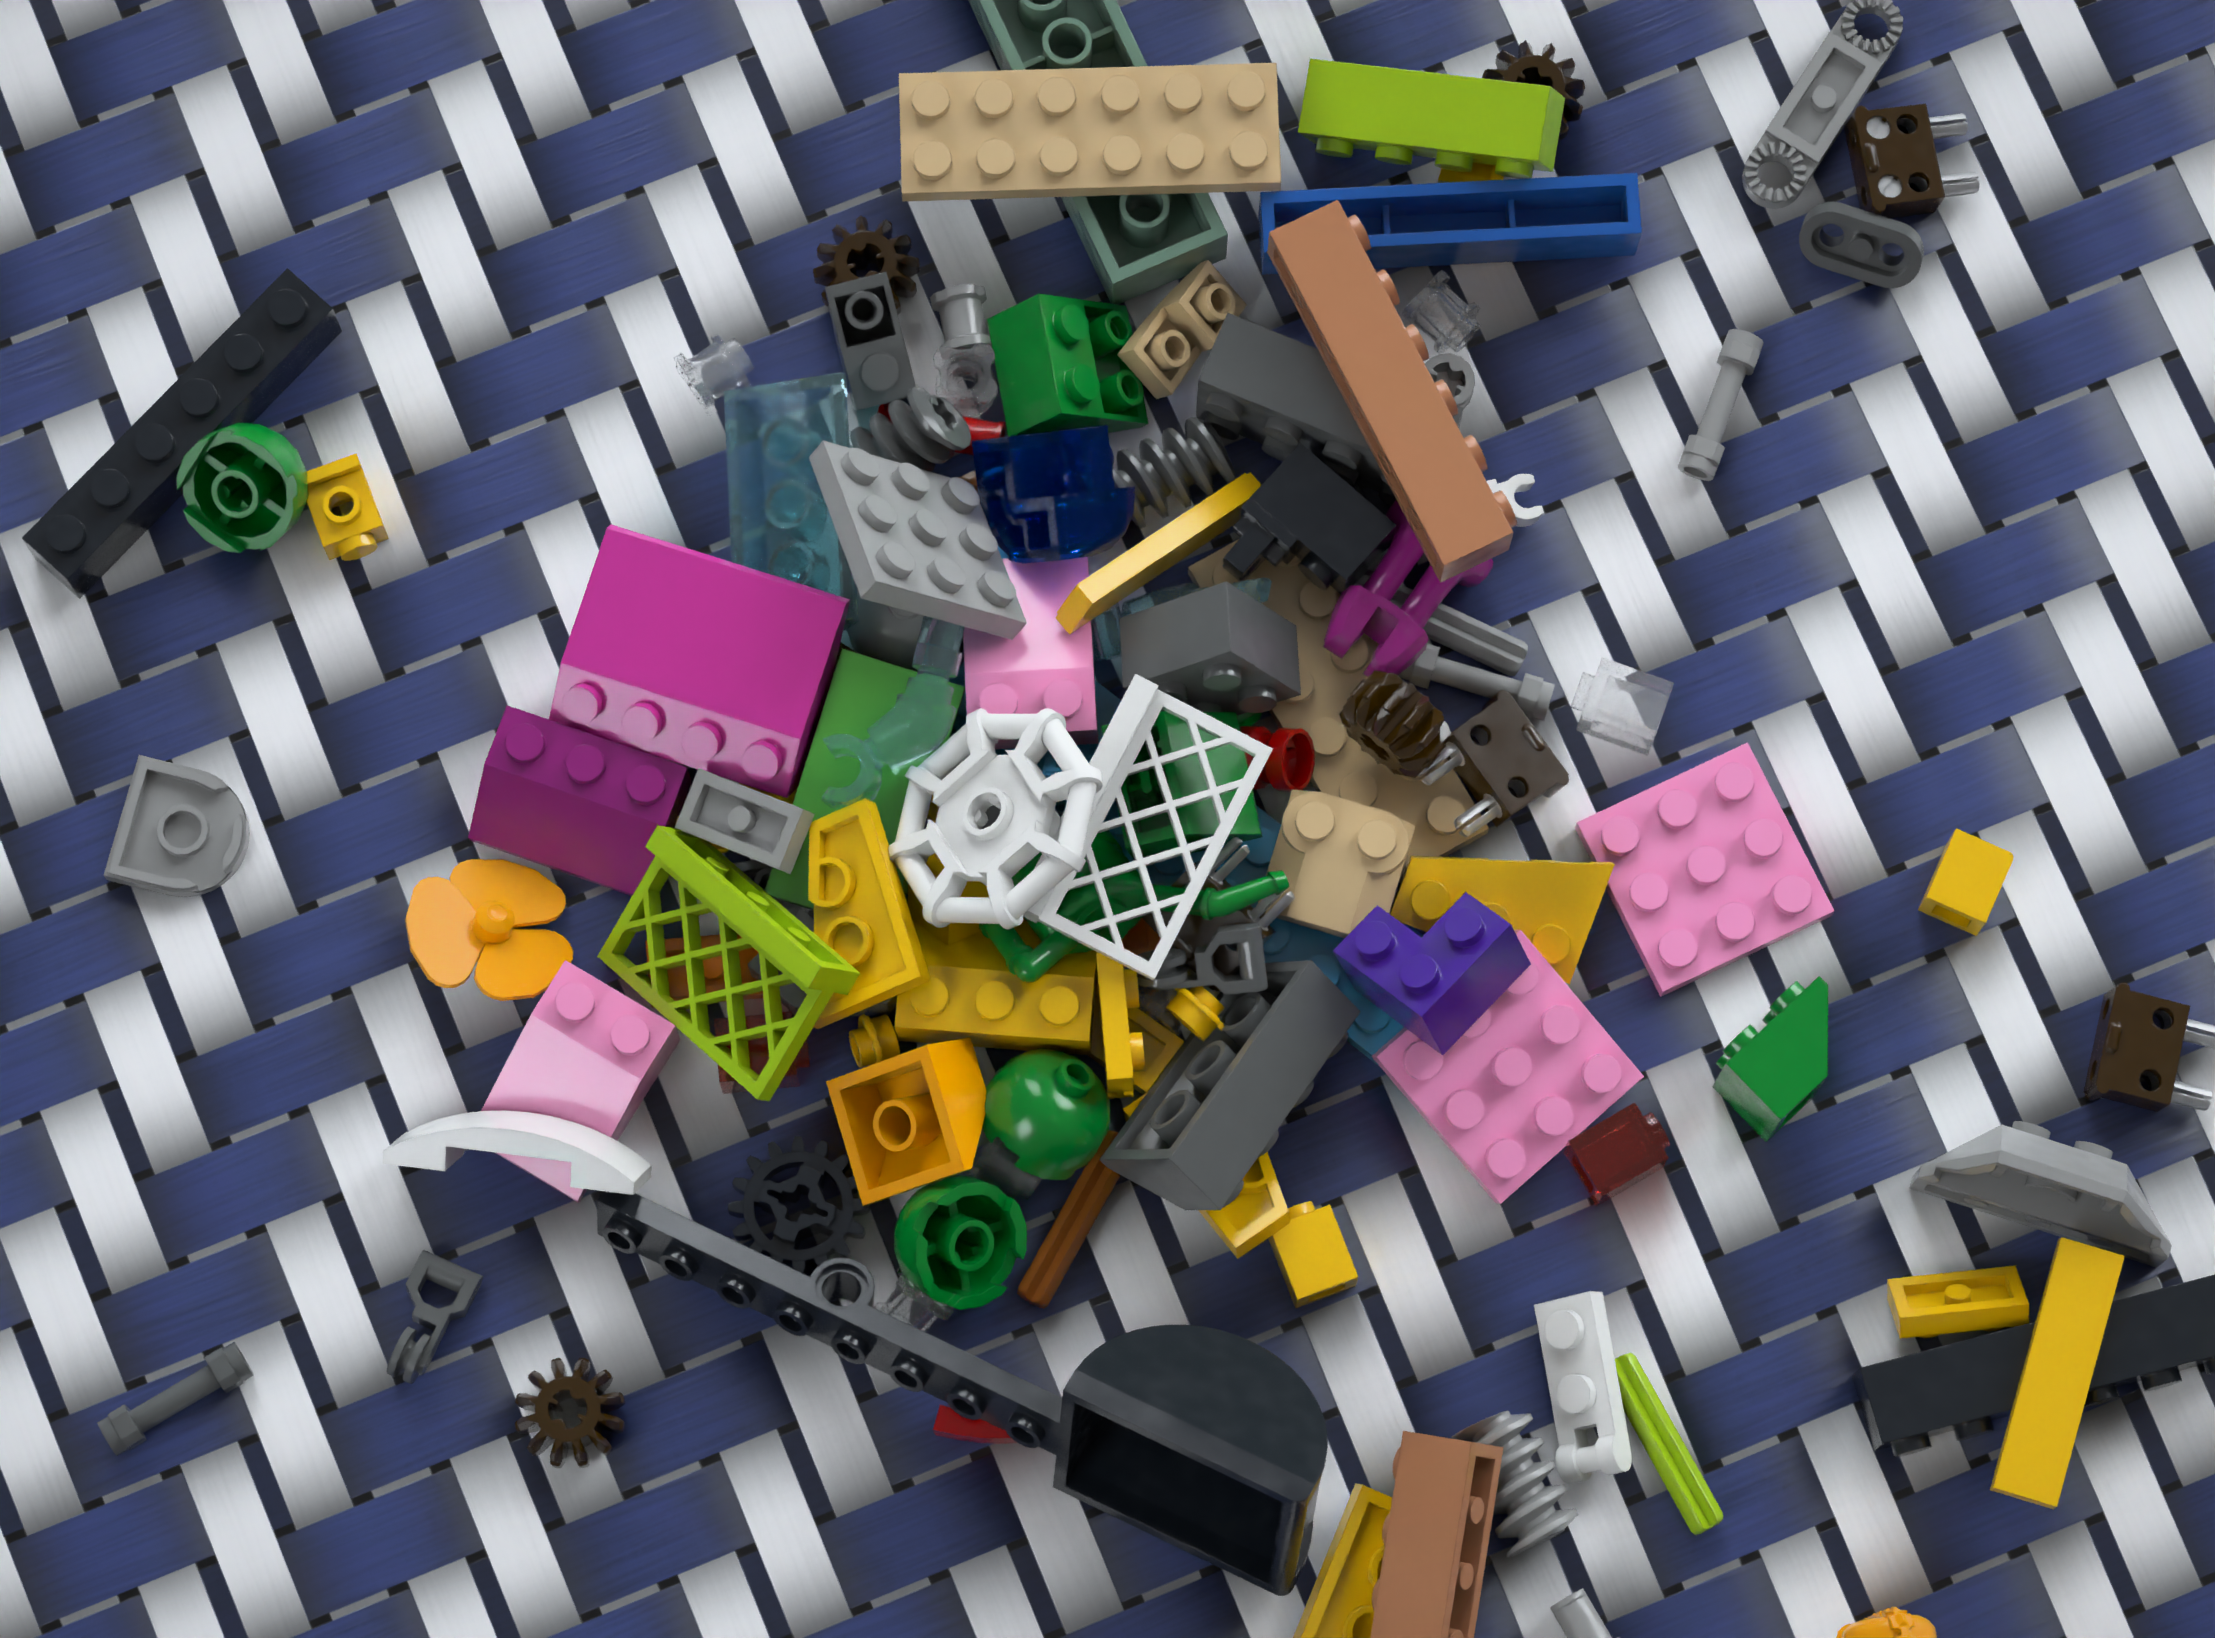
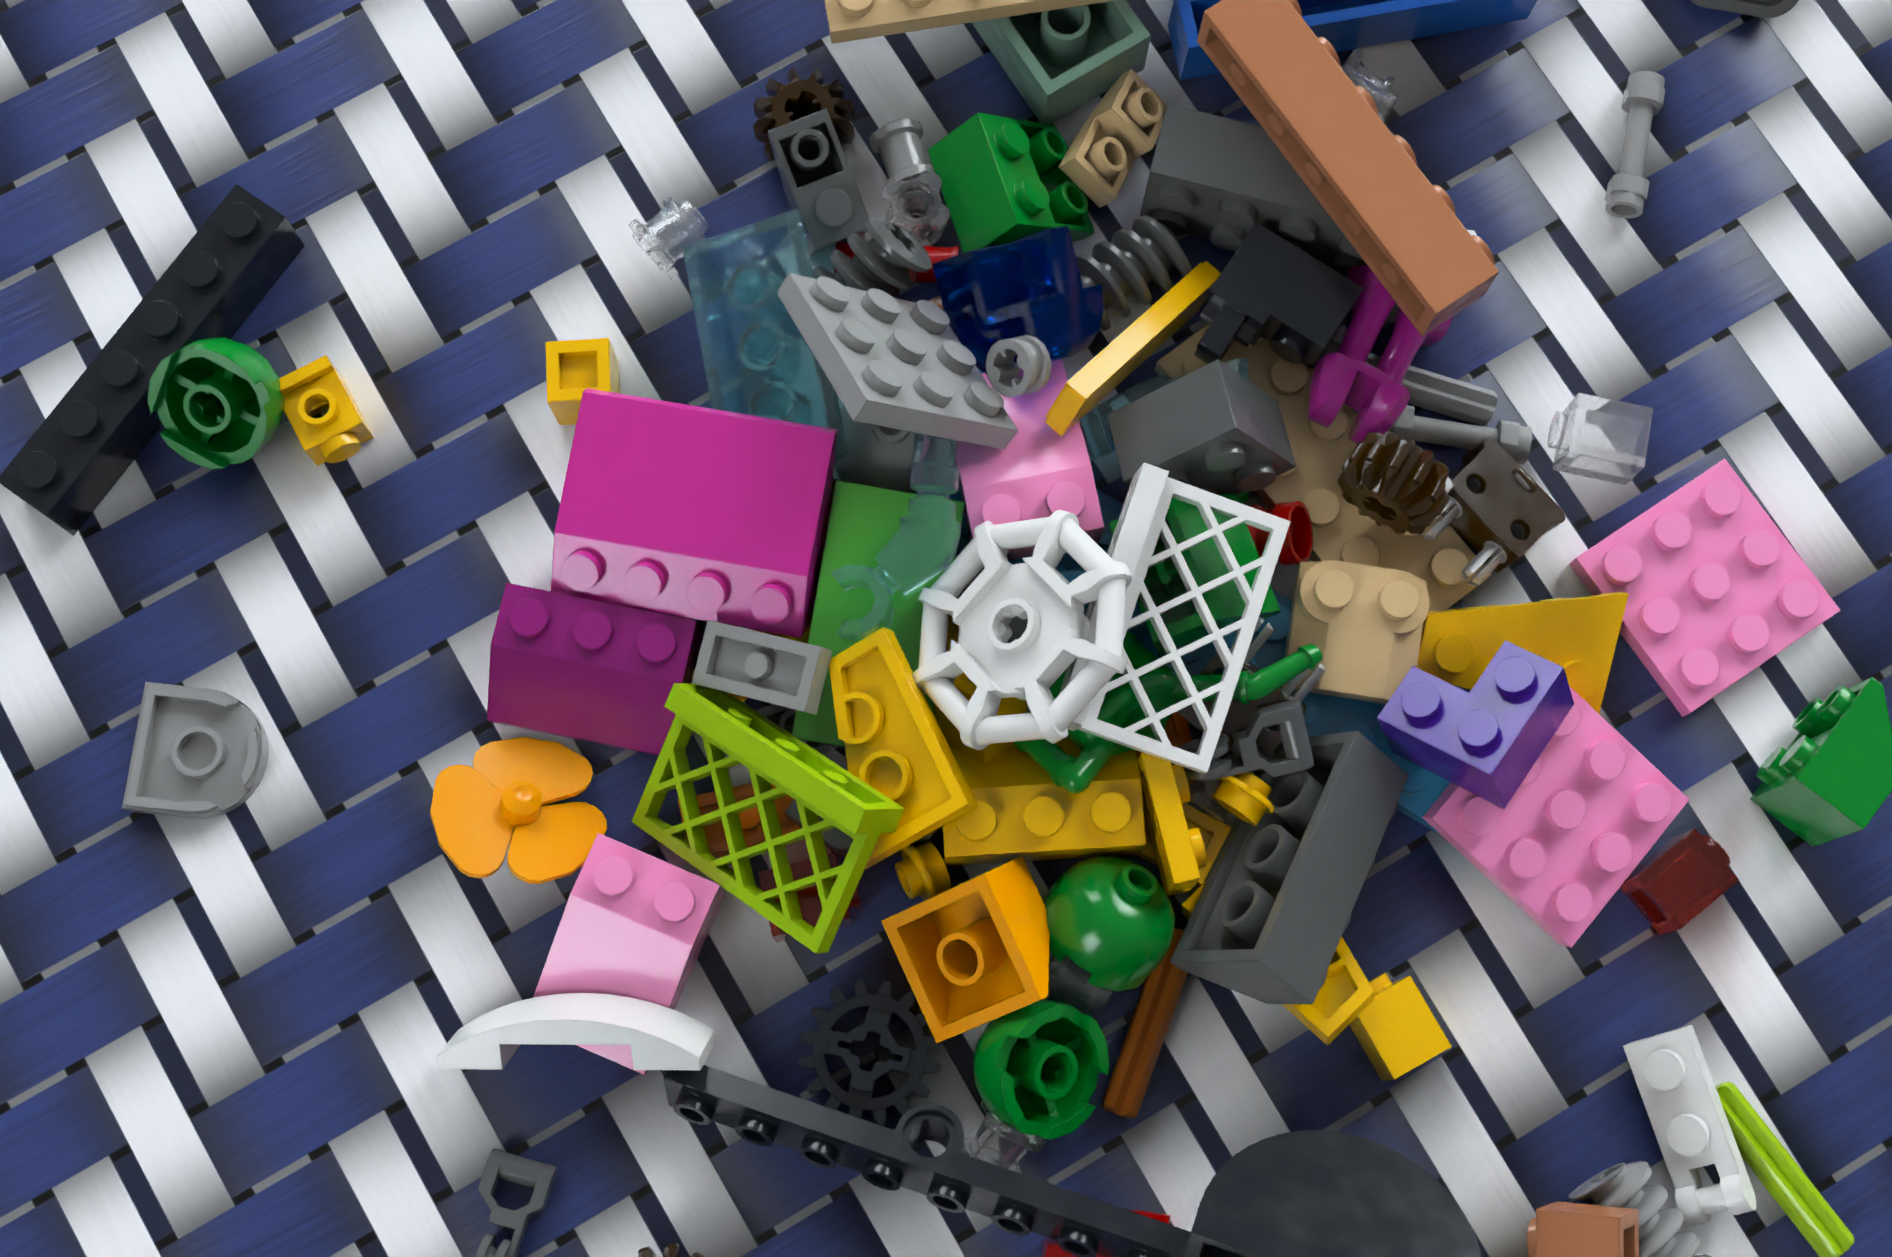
camera: 10 degrees left, 0 degrees up
none -> yellow panel [545,338,620,425]
none -> light grey bush [986,335,1052,397]

